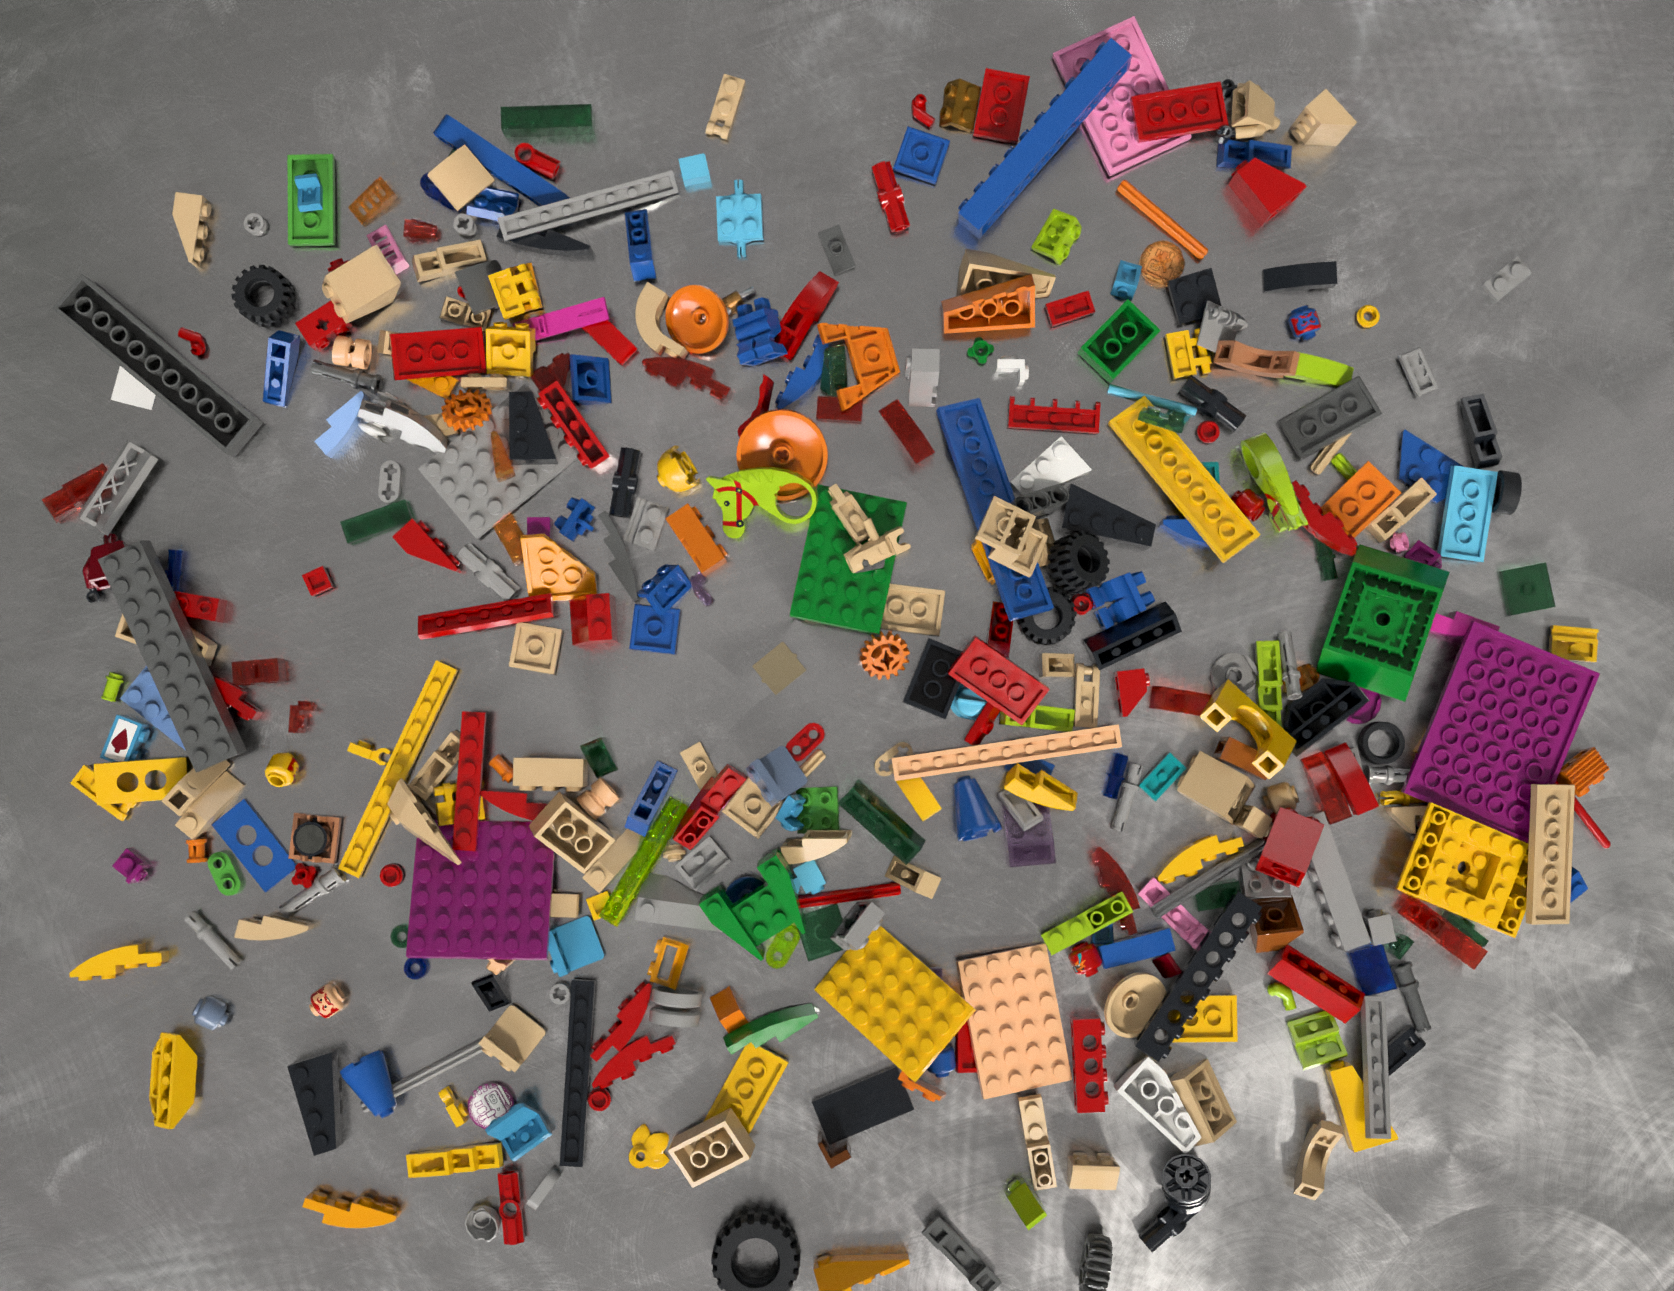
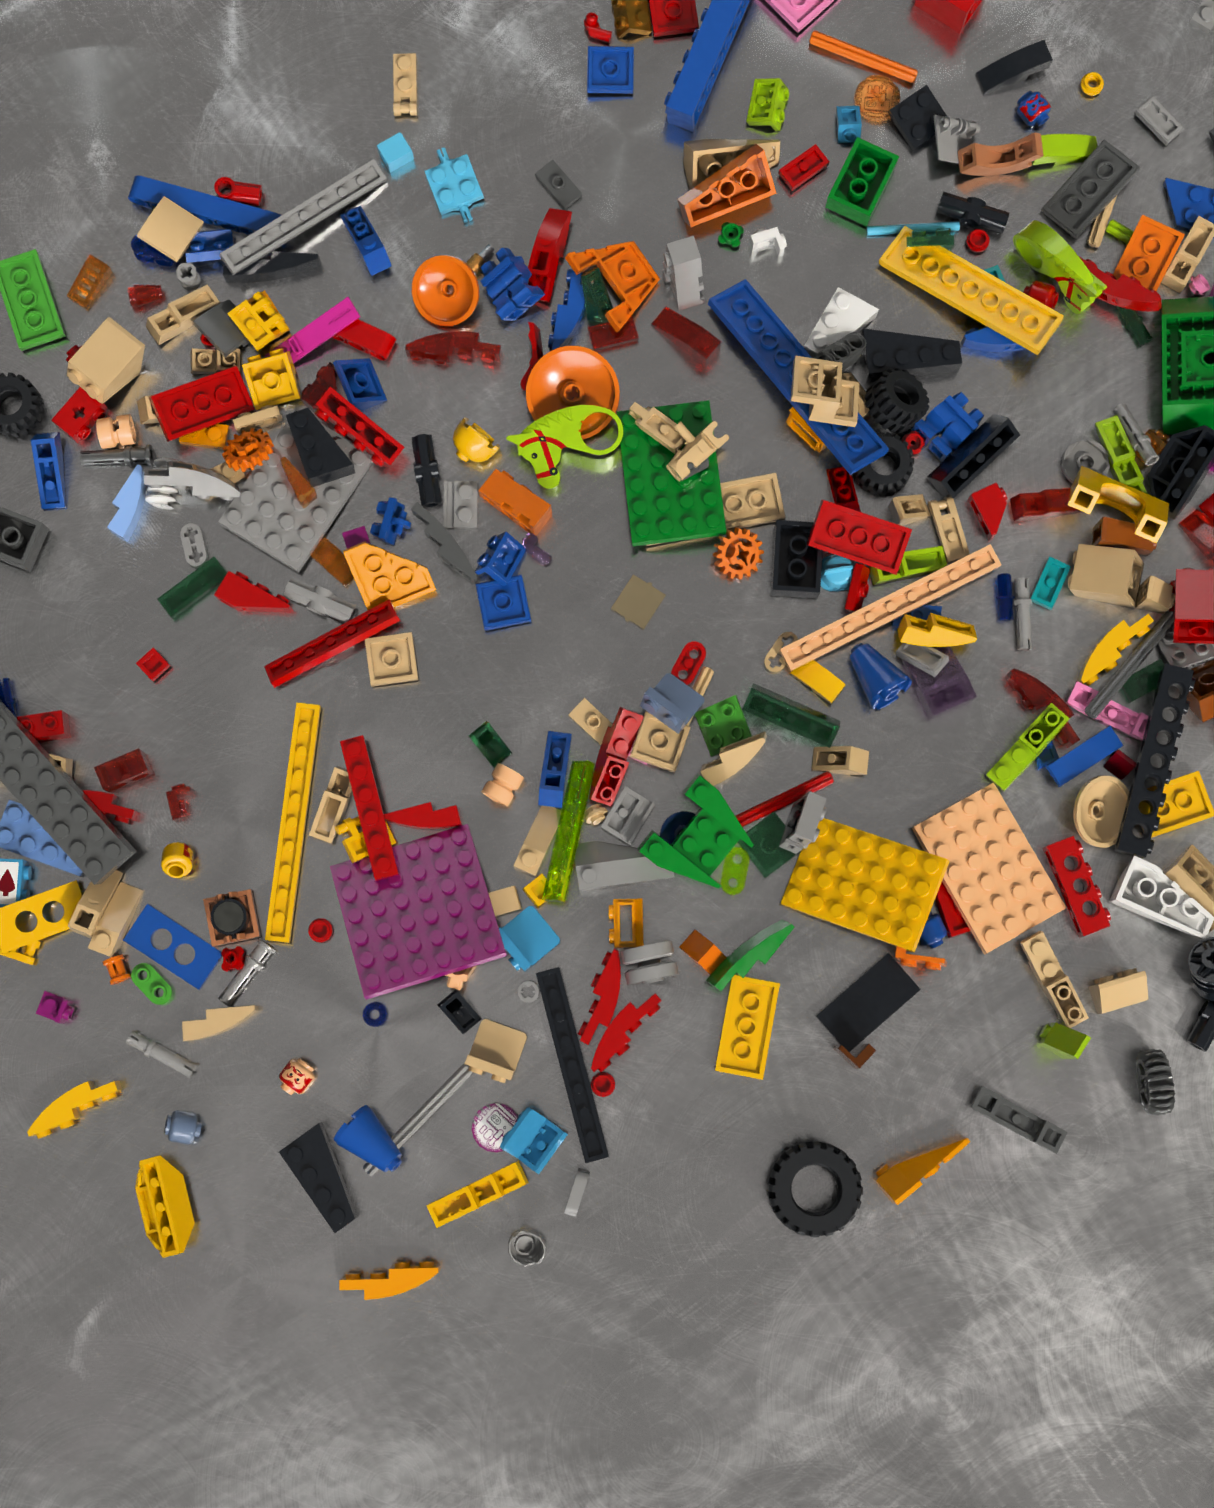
camera: 15 degrees left, 5 degrees down
dark azure bracket [295,174,323,212] -> none
yellow plate [347,740,392,765] -> none
bright pink slope [366,224,409,275] -> none
tan wedge [387,778,462,865] -> none
clear green plate [390,925,409,948] -> none
yellow plate [438,1086,469,1128] -> none
orange pin [489,754,513,783] -> none
red piece [498,1170,525,1245] -> none
clear green brick [501,104,595,137] -> none
tan brick [513,757,589,791] -> none
tan brick [529,791,615,874] -> none
red slope [569,593,618,645] -> none
yellow plate [628,1124,669,1169] -> none
tan arch [635,282,689,360] -> none
tan brick [668,1108,756,1188] -> none
dark azure bracket [775,794,806,831] -> none
medium azure brick [793,860,827,895] -> none
red piece [871,161,910,232] -> none
red hinge [1008,396,1101,434] -> none
red head [1068,941,1102,977] -> none
yellow plate [1165,328,1212,380] -> none
tan head [1263,782,1300,814] -> none

